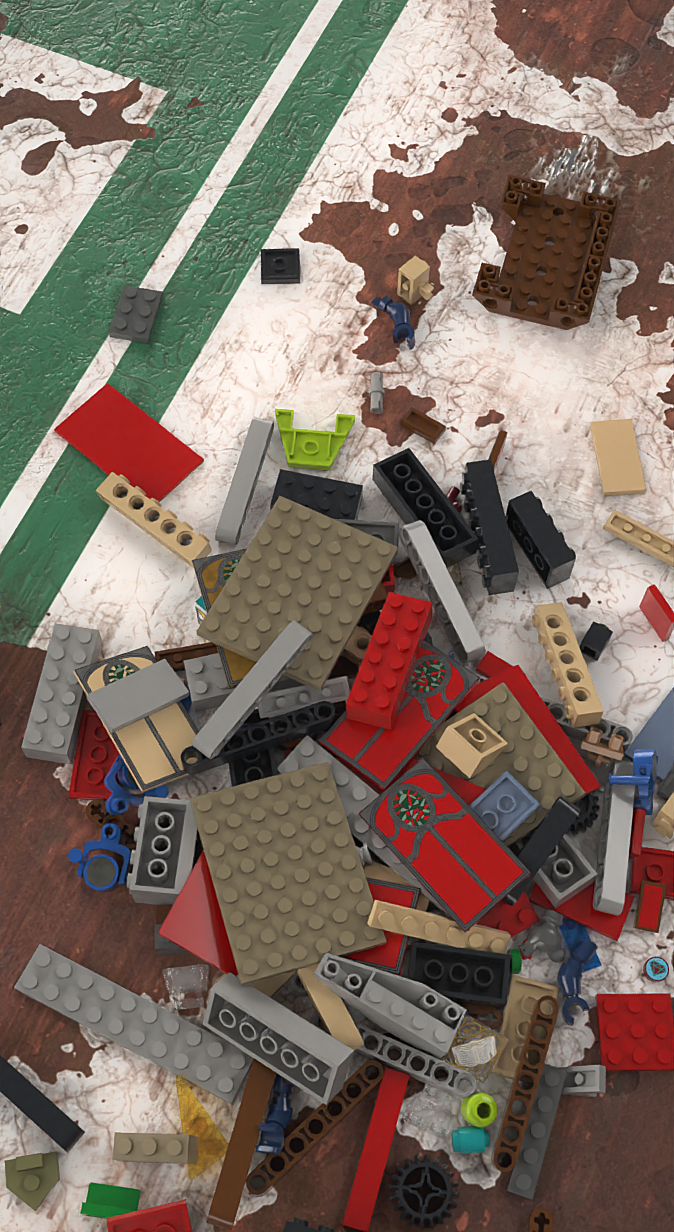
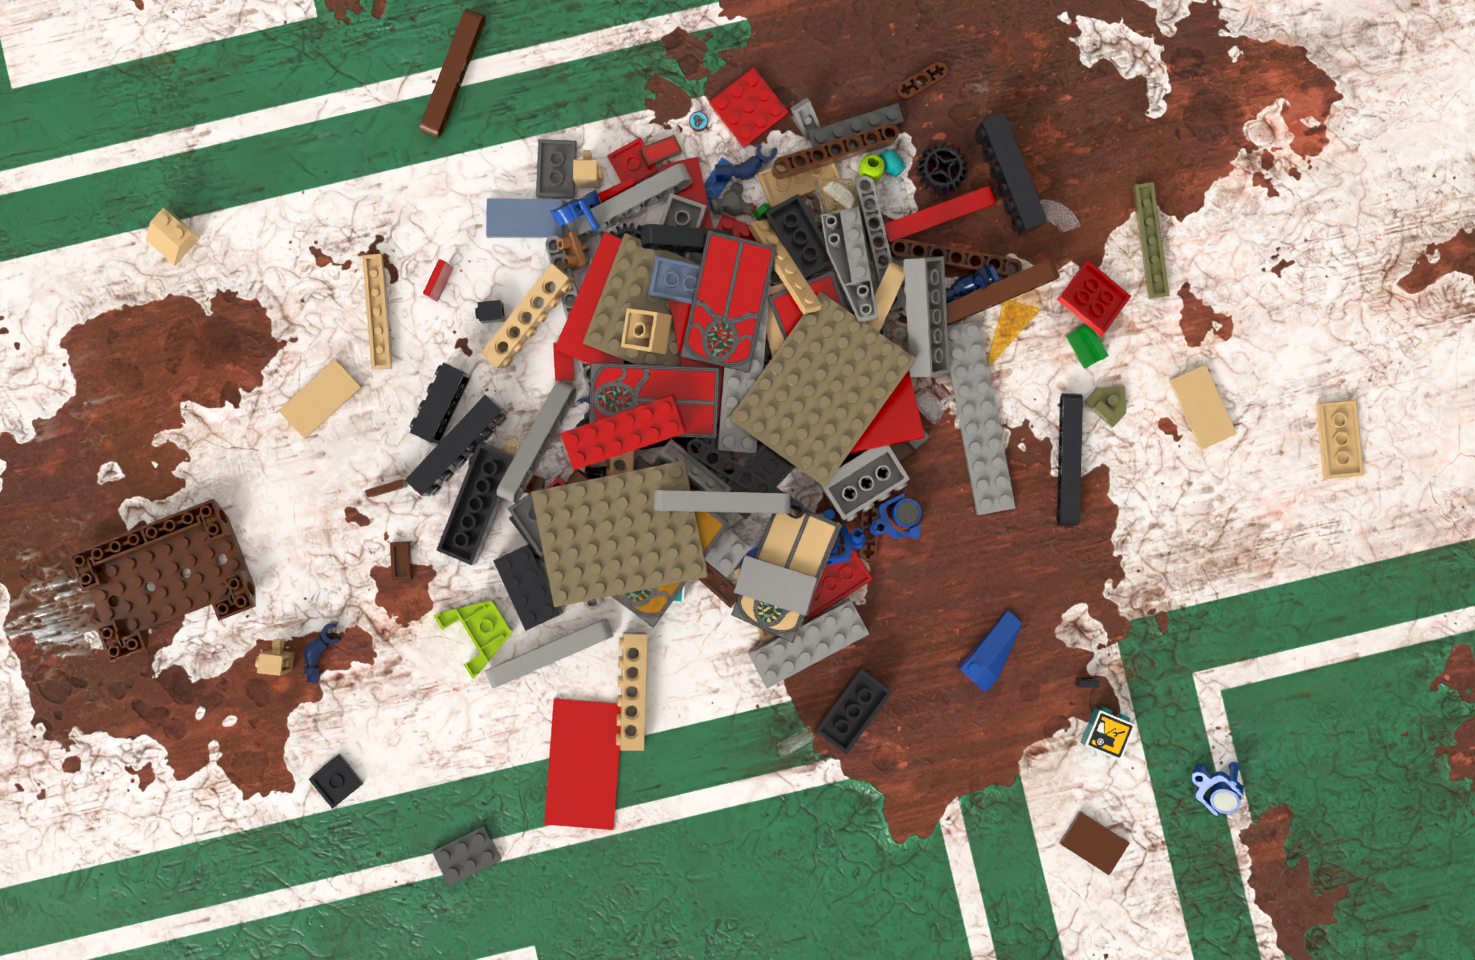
camera: 125 degrees left, 25 degrees up
dark tan brick [112,1132,199,1164] -> none
light grey bush [356,843,372,867] -> none
light grey pin [369,372,385,414] -> none
dark red arm [446,486,462,513] -> none

